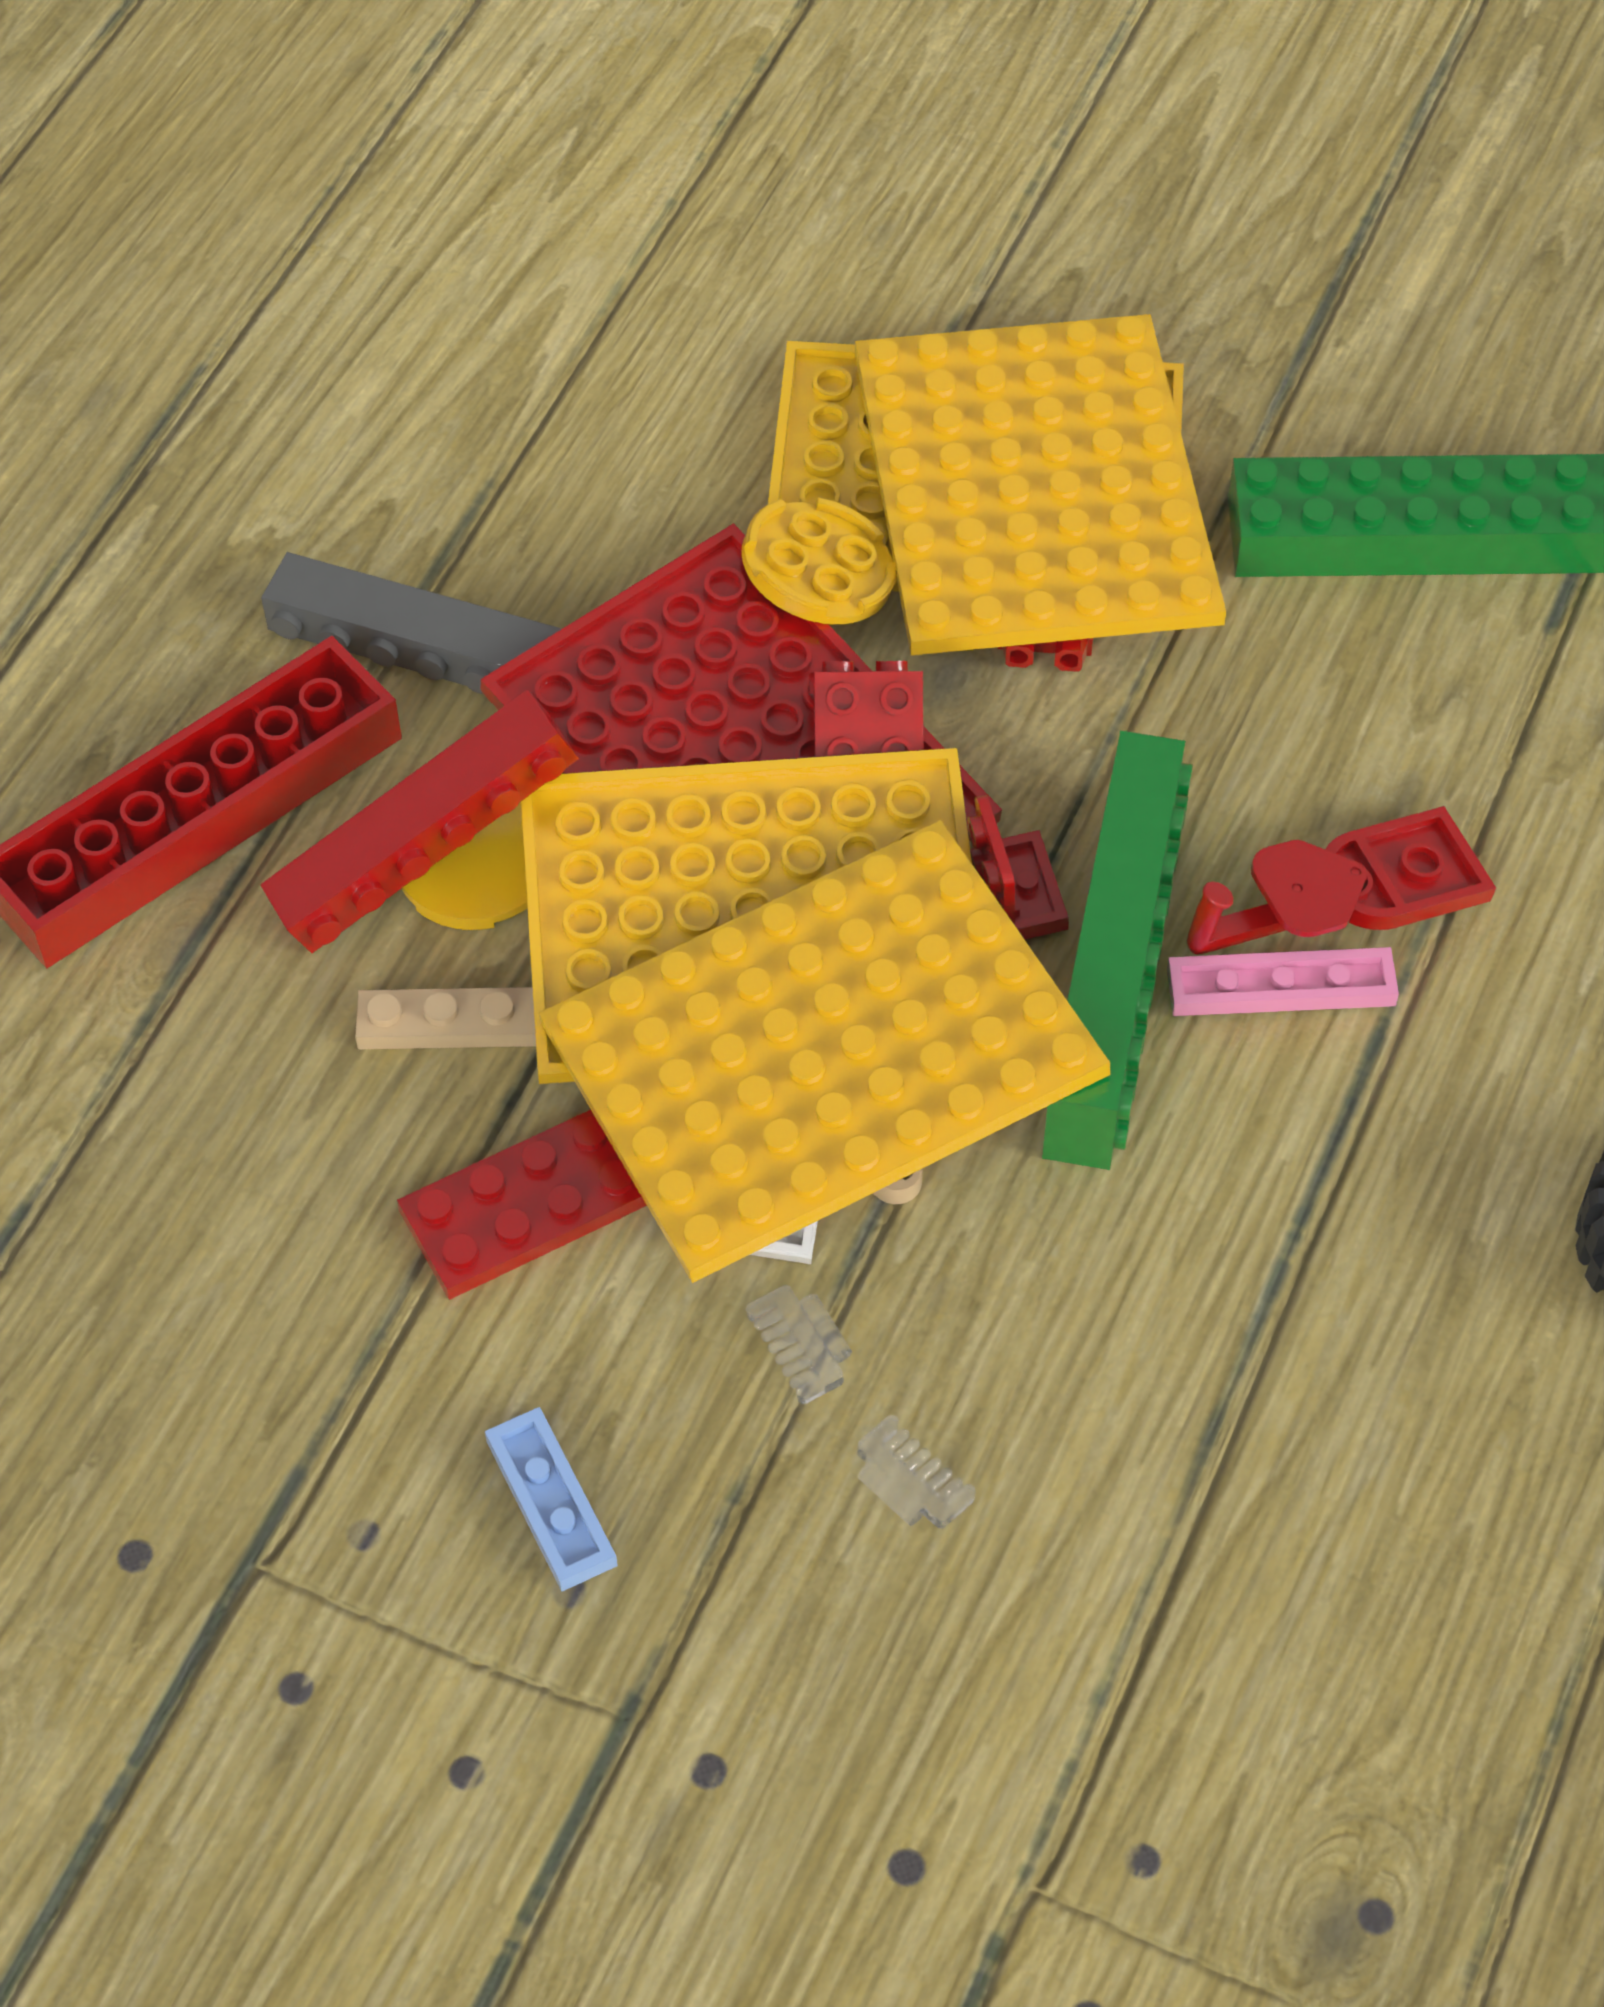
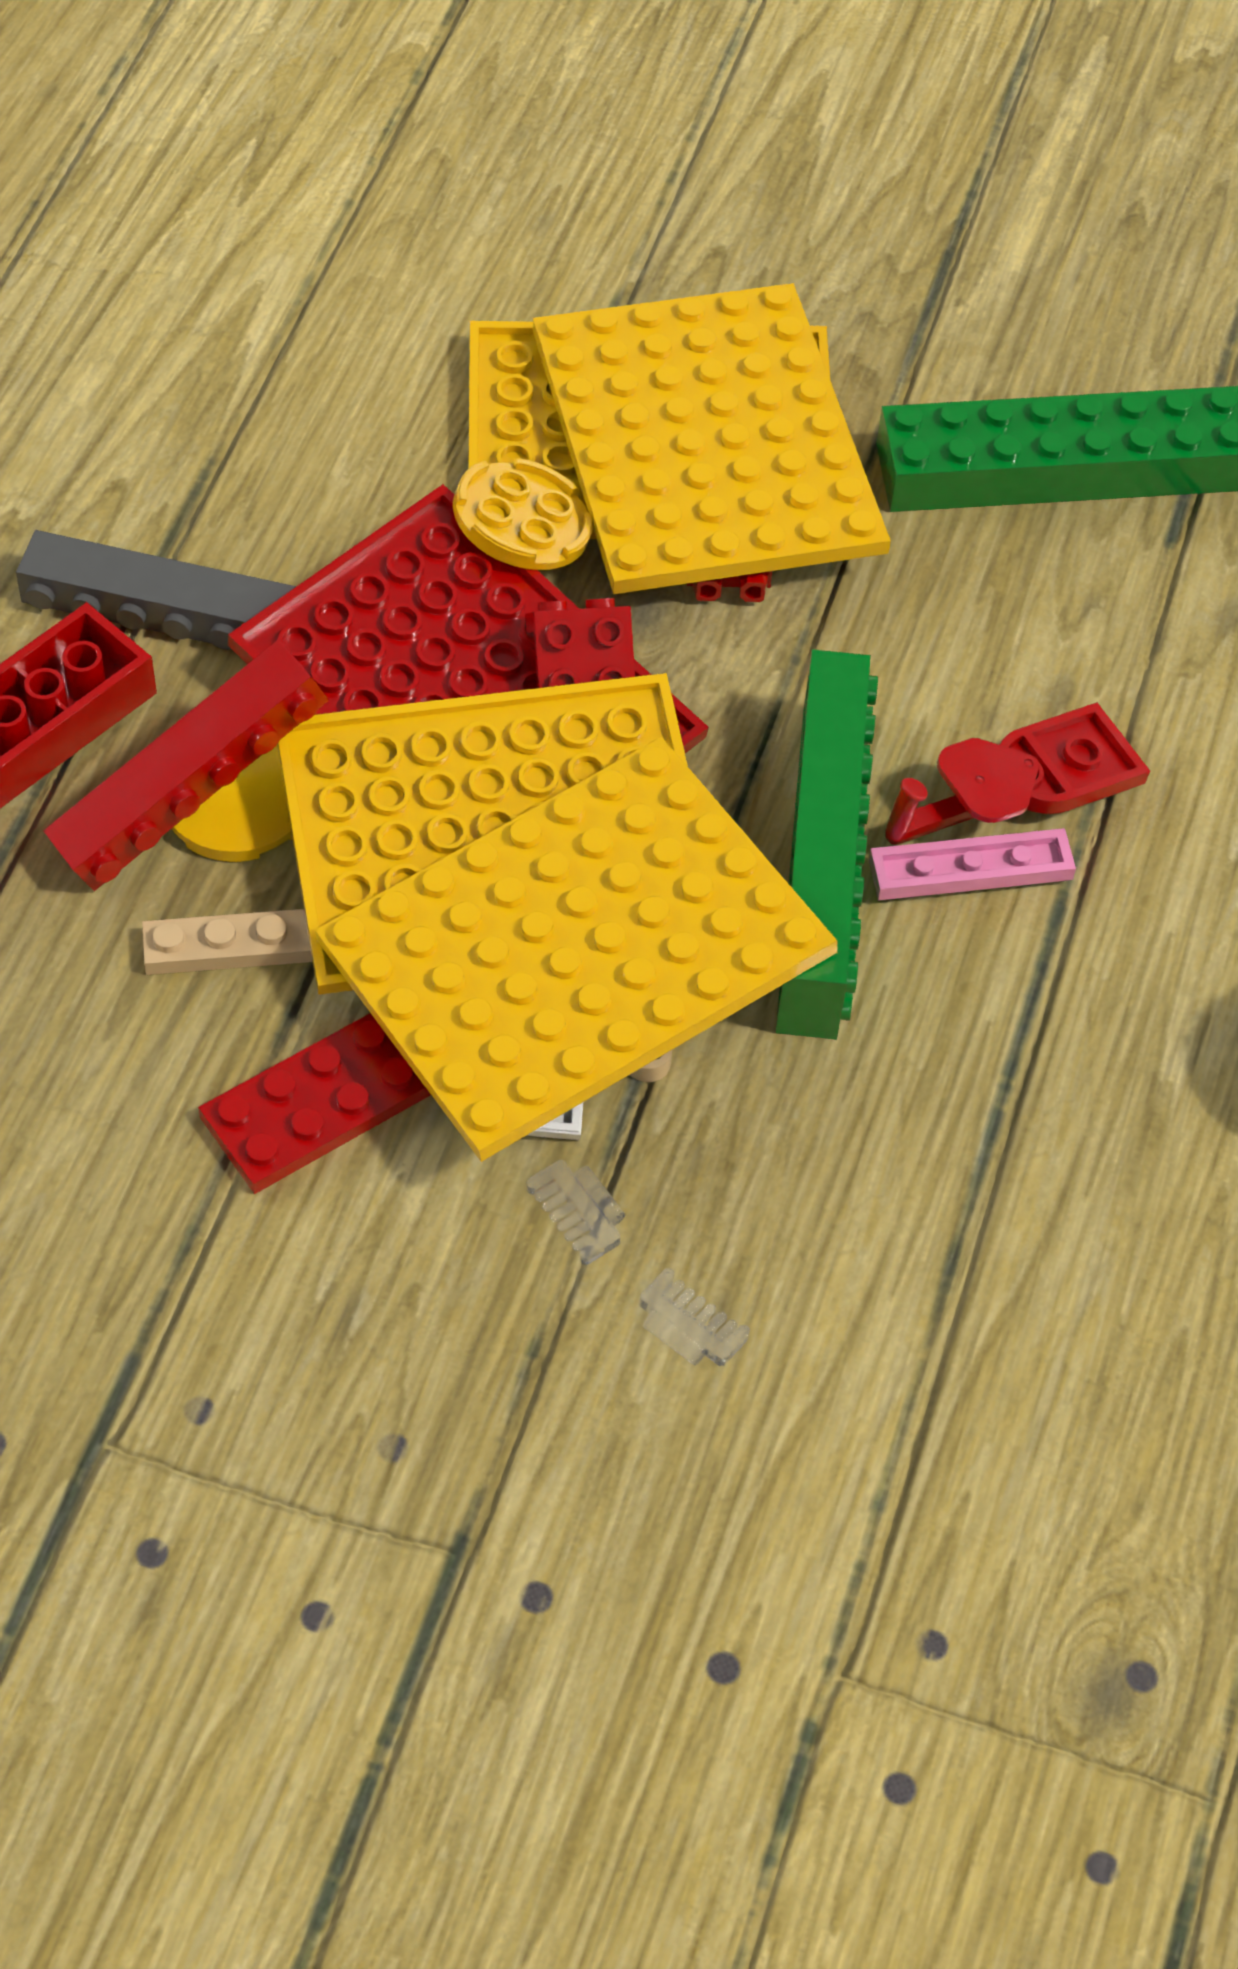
camera: 10 degrees left, 0 degrees up
light blue plate [485,1407,618,1592] -> none
red bracket [967,795,1069,940] -> none

